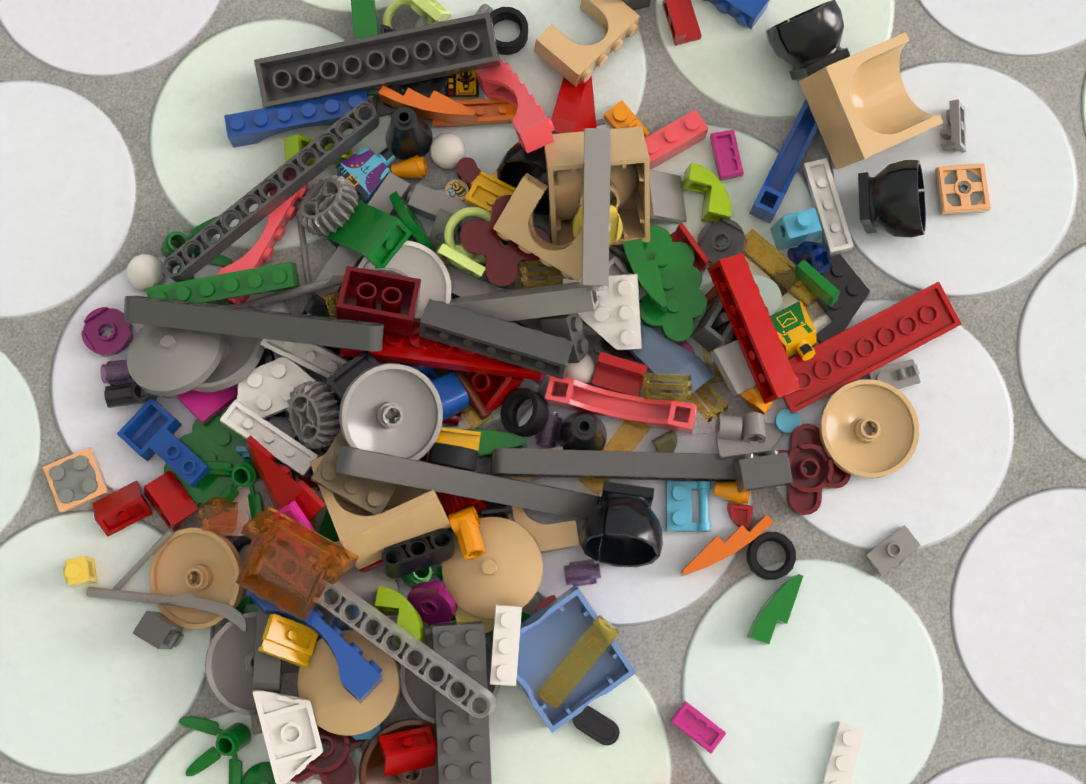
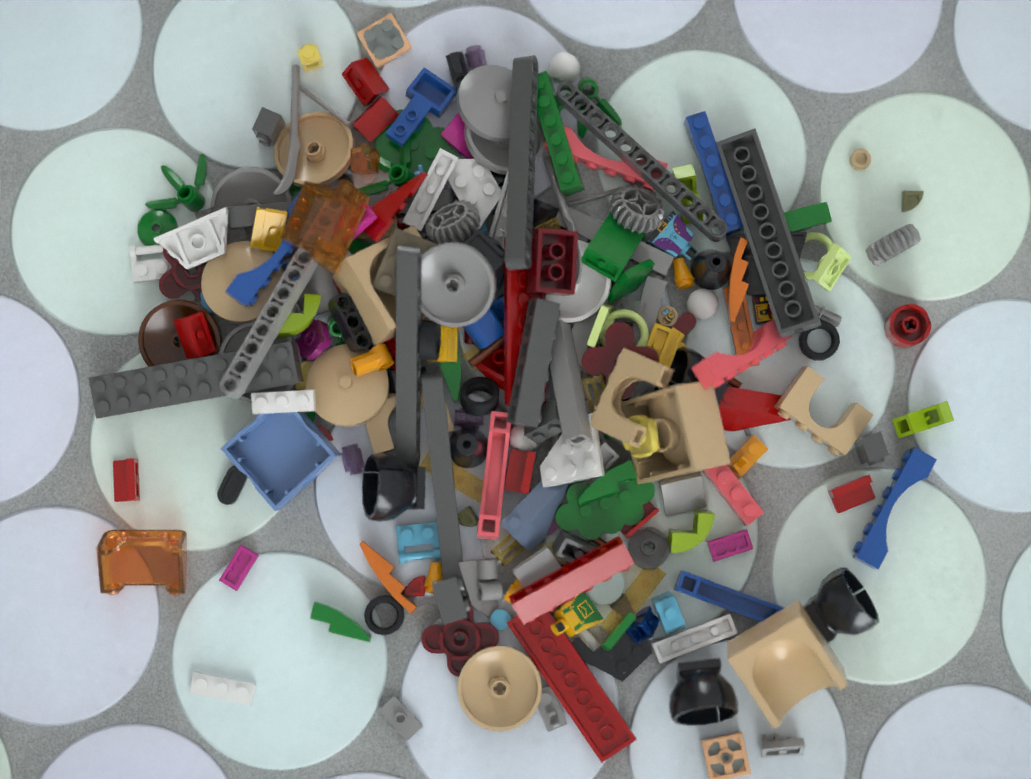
camera: 85 degrees right, 5 degrees up
magenta plate [81,307,134,357] -> none
clear yellow tile [537,615,620,710] -> none
light grey brick [582,128,611,291] -> none
clear yellow tile [642,373,693,402] -> none

